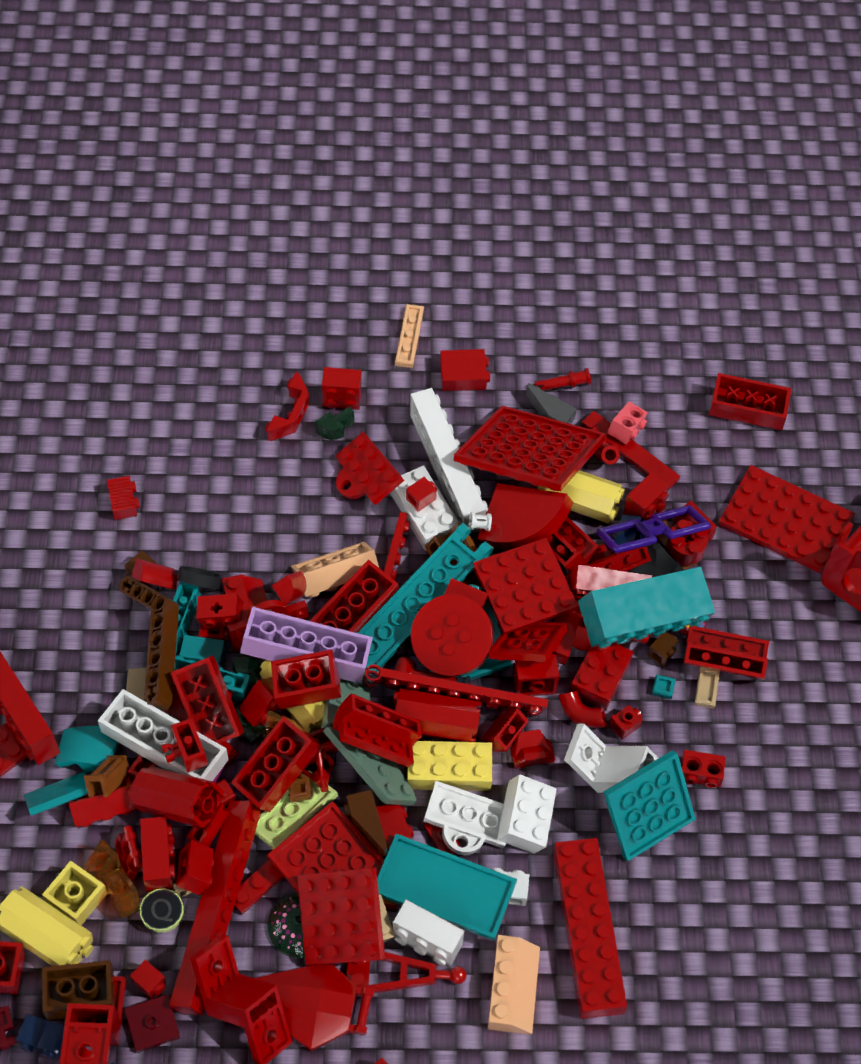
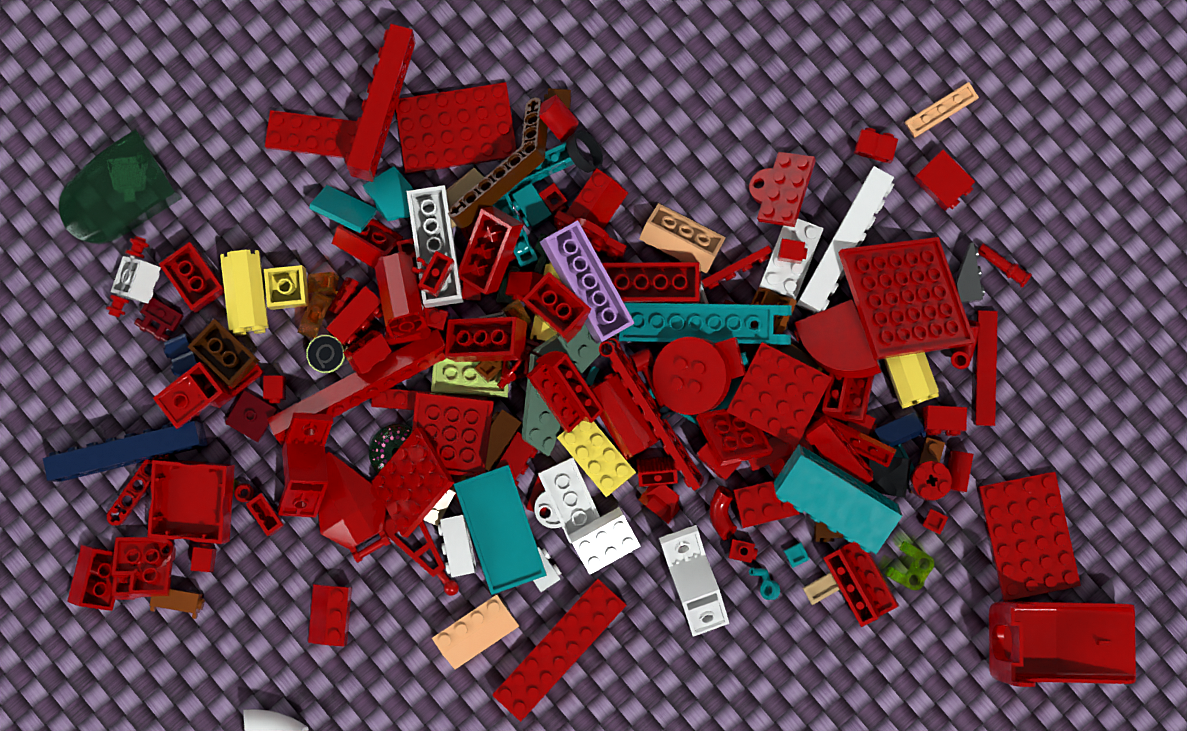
camera: 60 degrees right, 25 degrees up
dark orange window [84,755,129,797] -> none
red brick [107,475,140,520] -> none
red brick [196,593,243,628] -> none
red slope [265,372,310,441] -> none
red brick [272,571,307,606] -> none
clear green brick [315,407,354,440] -> none
red brick [322,367,362,410] -> none
white bush [469,512,492,531] -> none
dark purple bar [596,505,711,553] -> none
teal plate [603,750,696,861] -> none
coral brick [607,402,648,444] -> none
red brick [681,749,726,788] -> none
red brick [709,373,792,430] -> none
none -> red plate [396,82,517,174]
none -> teal plate [749,568,780,600]
none -> red brick [854,128,898,164]
none -> clear neon green piece [884,541,934,590]
none -> red plate [922,509,949,535]

